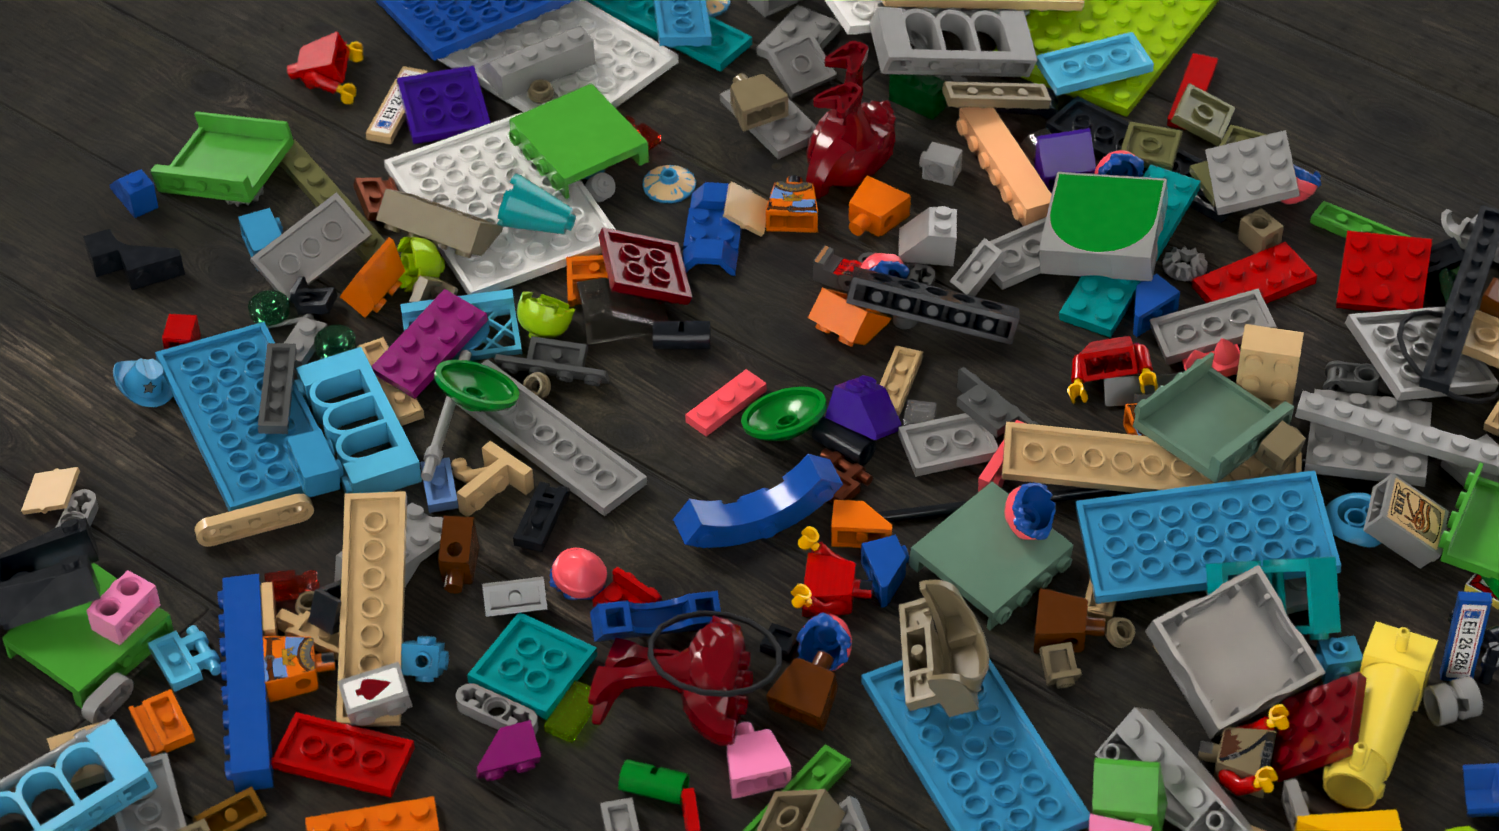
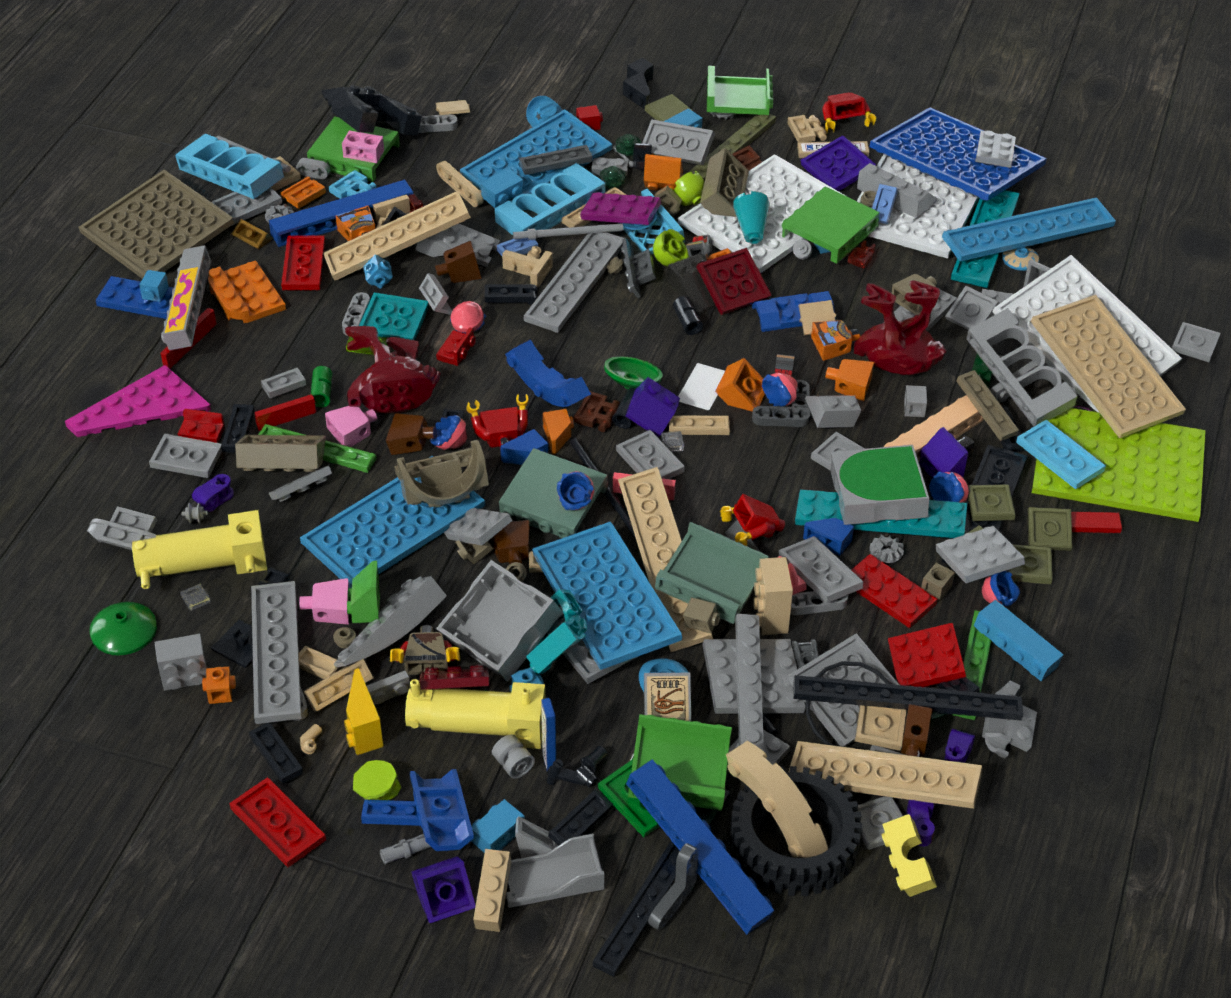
camera: 70 degrees right, 0 degrees up
blue slope [109,169,159,218] -> none
brick [338,662,413,726] -> none
green dish [434,360,519,412] -> none
magenta slope [476,720,541,781] -> none
blue arch [590,591,721,642] -> none
dish [643,165,696,204] -> none
black piece [648,610,782,697] -> none
coral plate [685,369,767,437] -> none
black brick [846,266,1019,345] -> none
light grey plate [950,238,1007,297] -> none
dark grey bracket [957,367,1039,438] -> none
none -> light grey gear [265,204,294,223]
none -> light grey plate [444,508,512,546]
none -> olive tile [645,94,693,121]
none -> white sticker [678,363,725,410]
none -> dark grey leg [686,234,712,263]
none -> tan plate [788,115,827,142]
none -> medium blue plate [872,184,898,224]
none -> dark azure brick [973,600,1063,681]

